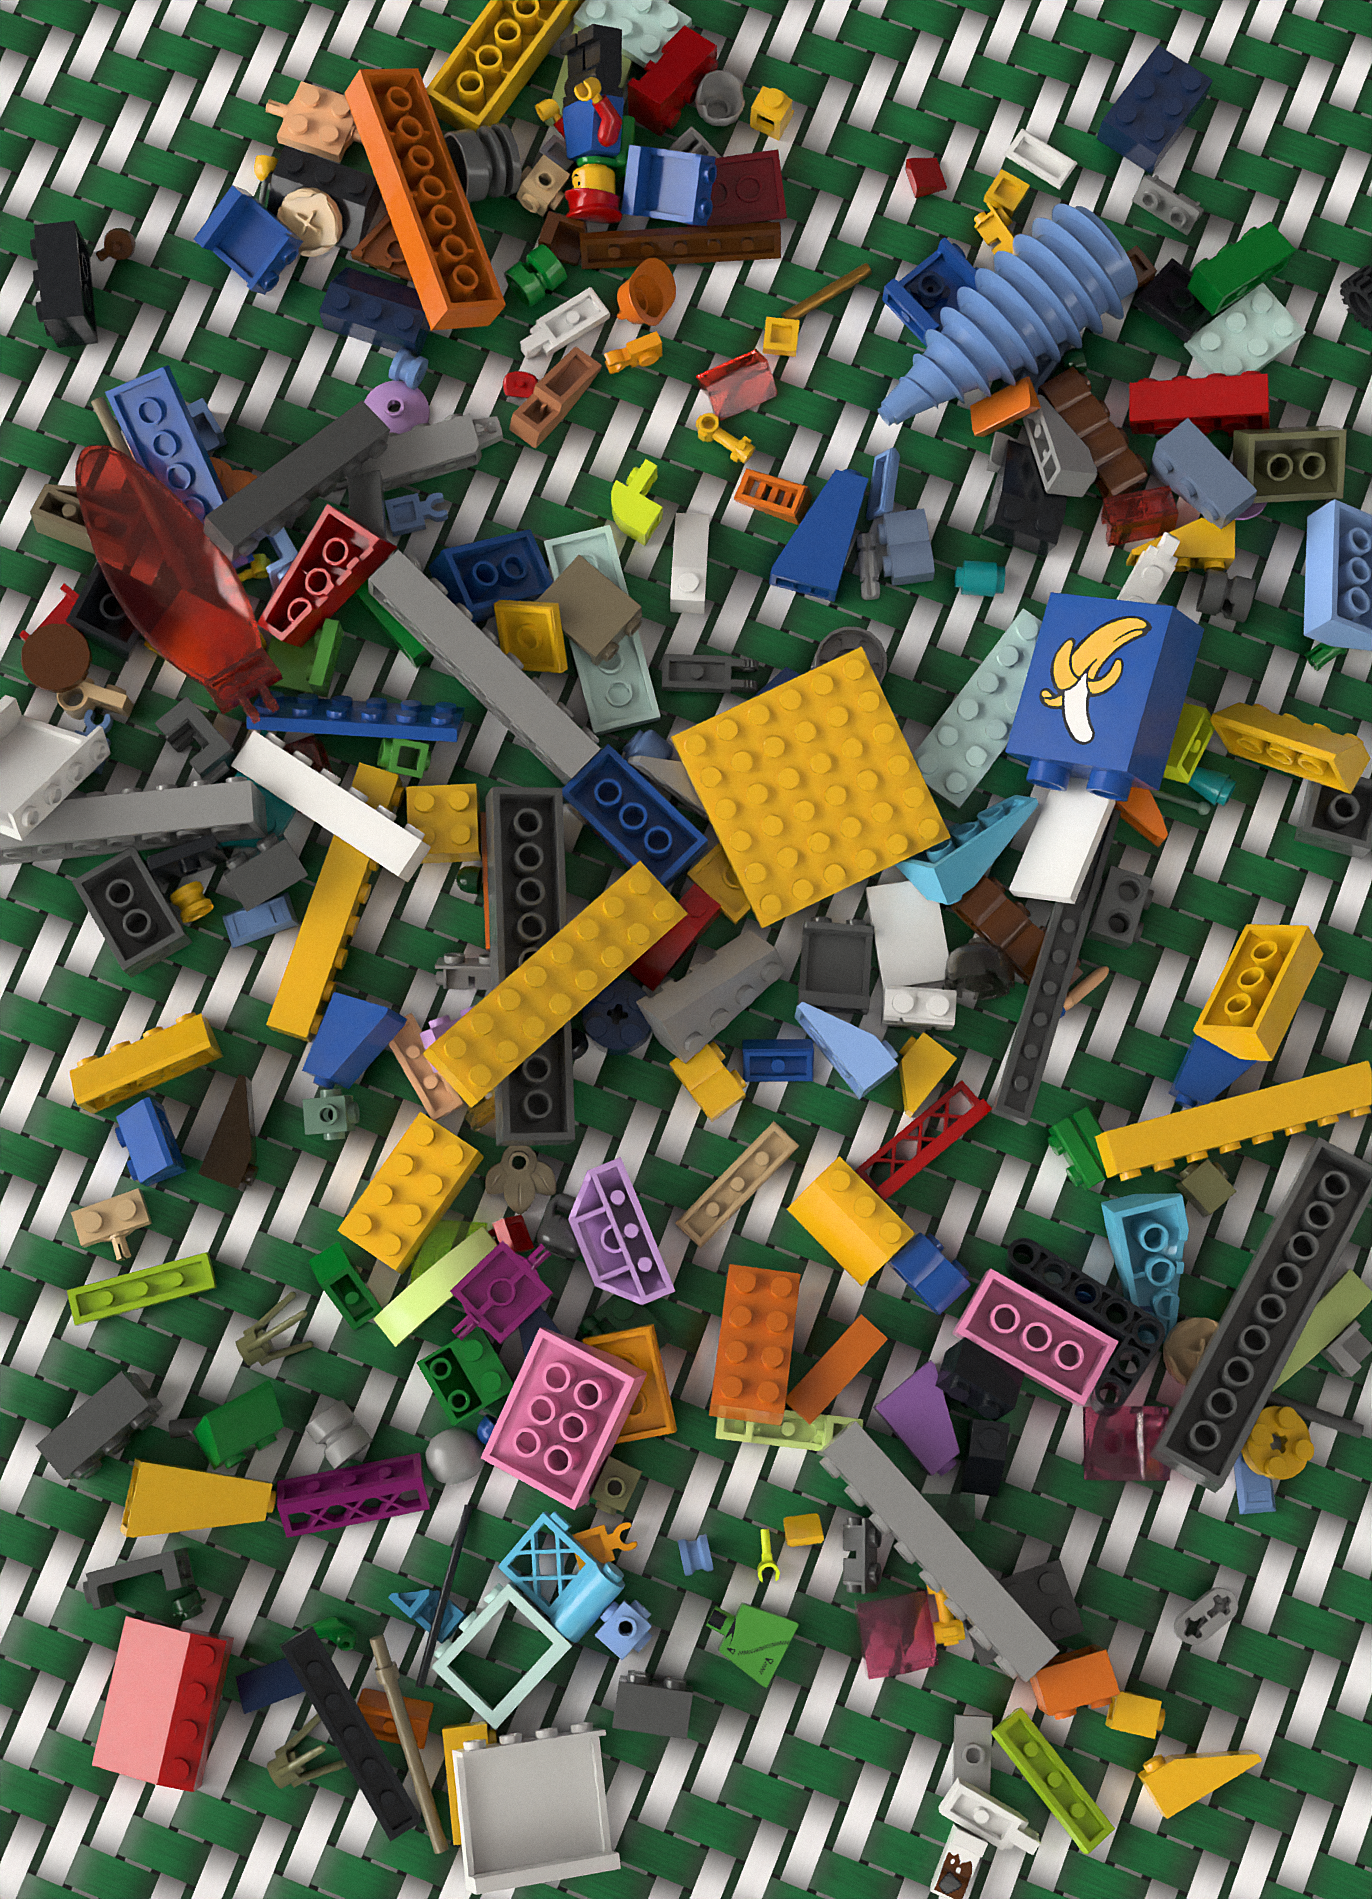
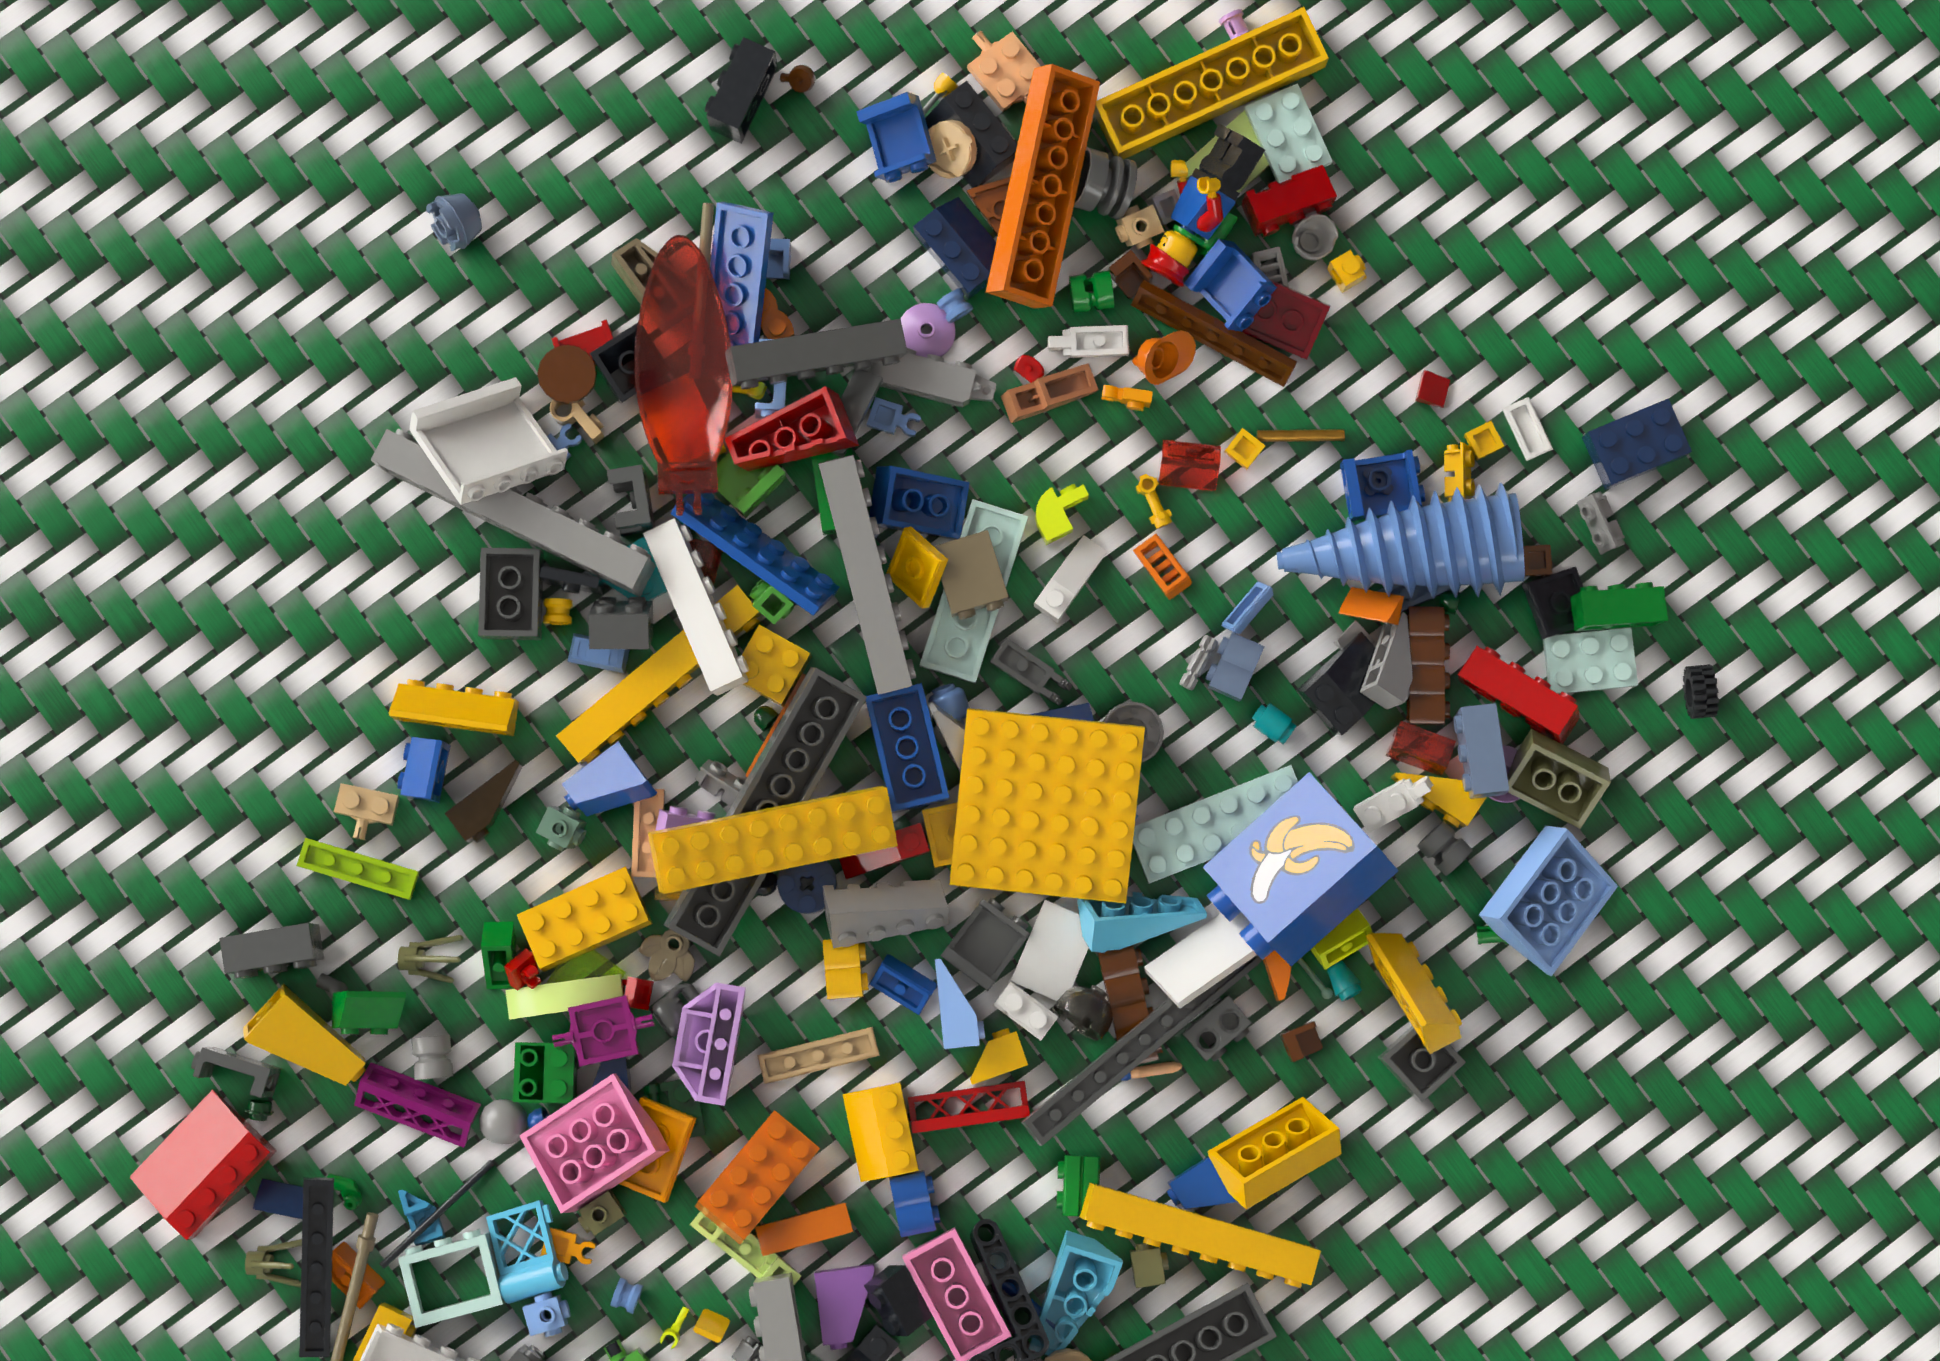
camera: 30 degrees right, 5 degrees up
blue slope [769,469,869,602] -> none
none -> red tile [504,949,542,991]
none -> reddish brown panel [1279,1021,1323,1062]

